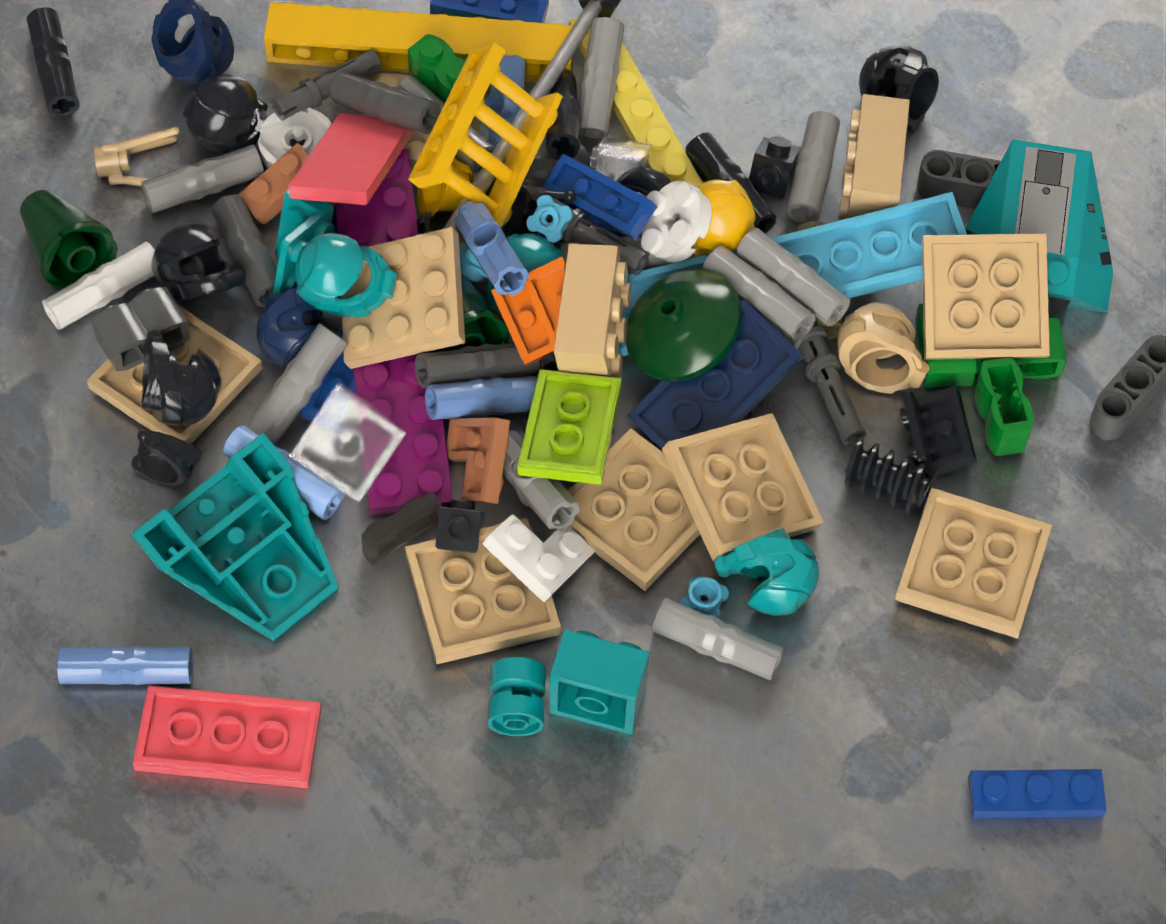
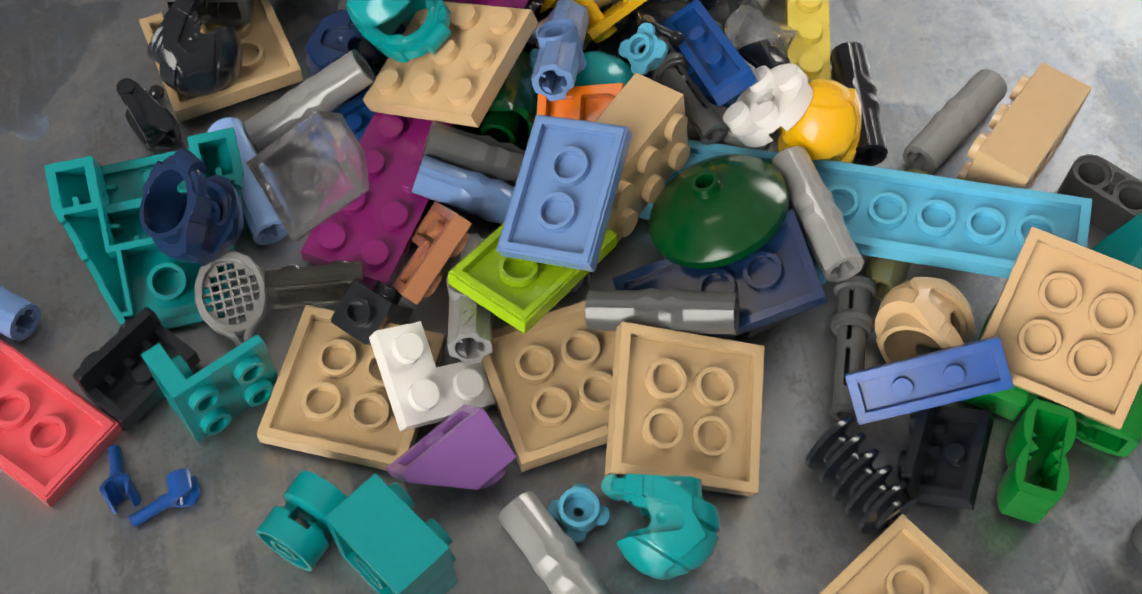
camera: 30 degrees right, 0 degrees up
light grey axle [737,228,850,327] -> none
black bracket [749,136,801,198] -> none
black helmet [859,44,939,131] -> none
none -> black bracket [73,307,201,431]
none -> blue hand [99,445,142,514]
none -> blue hand [129,468,200,527]
none -> dark blue helmet [139,148,244,266]
none -> teal bracket [141,335,278,442]
none -> light grey piece [194,251,269,347]
none -> medium lavender slope [385,404,517,490]
none -> medium blue tile [496,114,632,272]
none -> dark grey axle [585,288,740,334]
none -> plate [845,336,1014,425]

